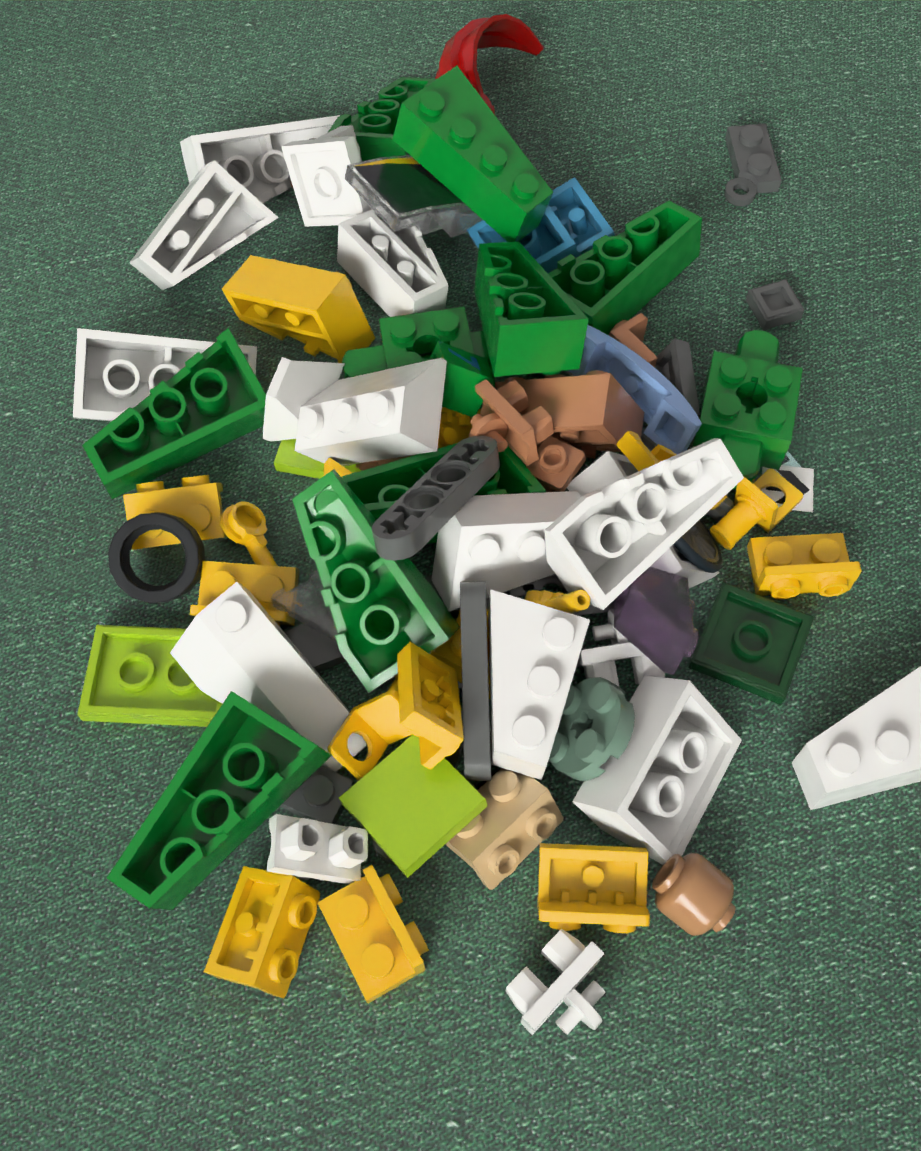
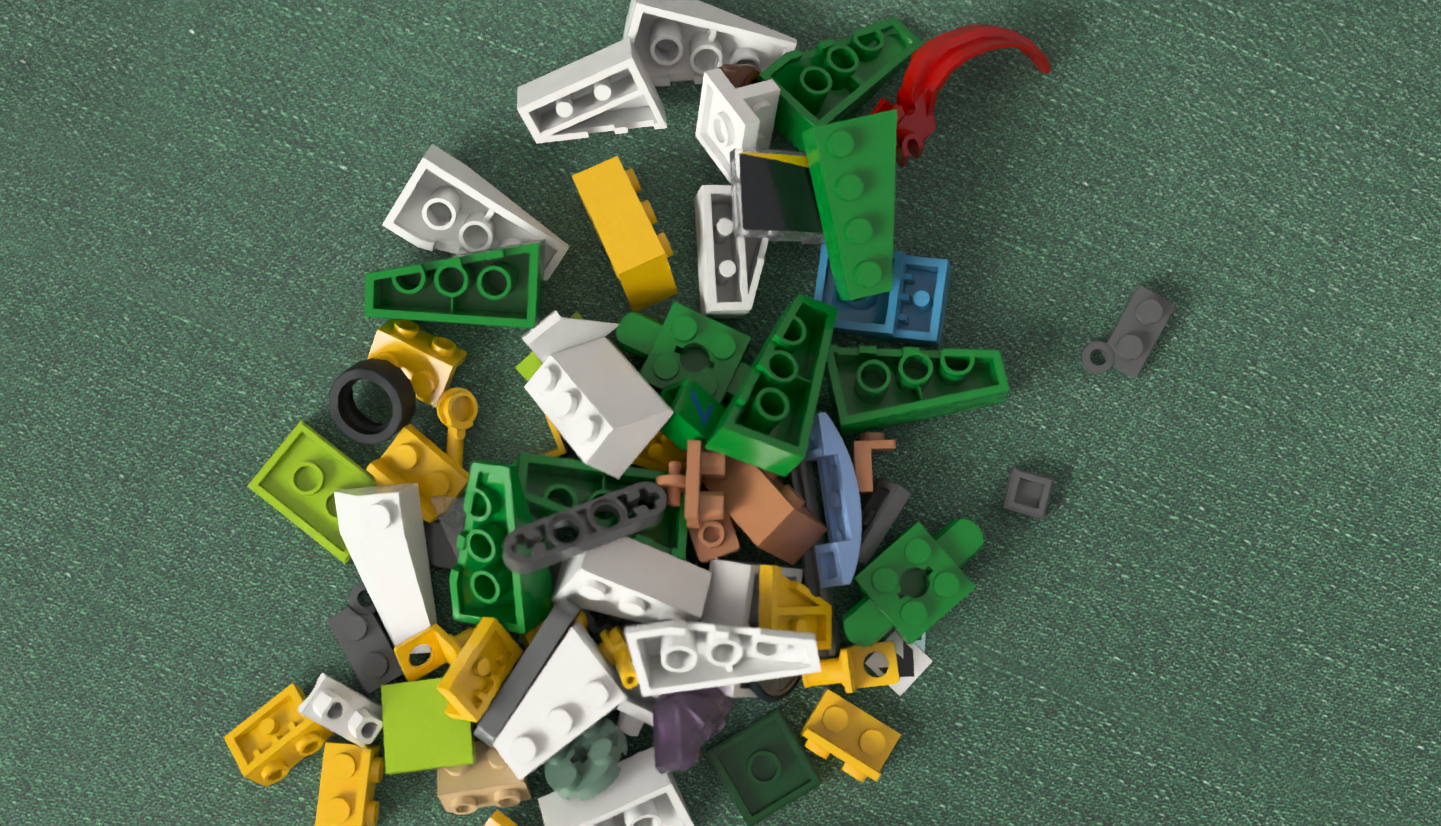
camera: 30 degrees right, 20 degrees up
green wedge [107,691,332,910] -> none

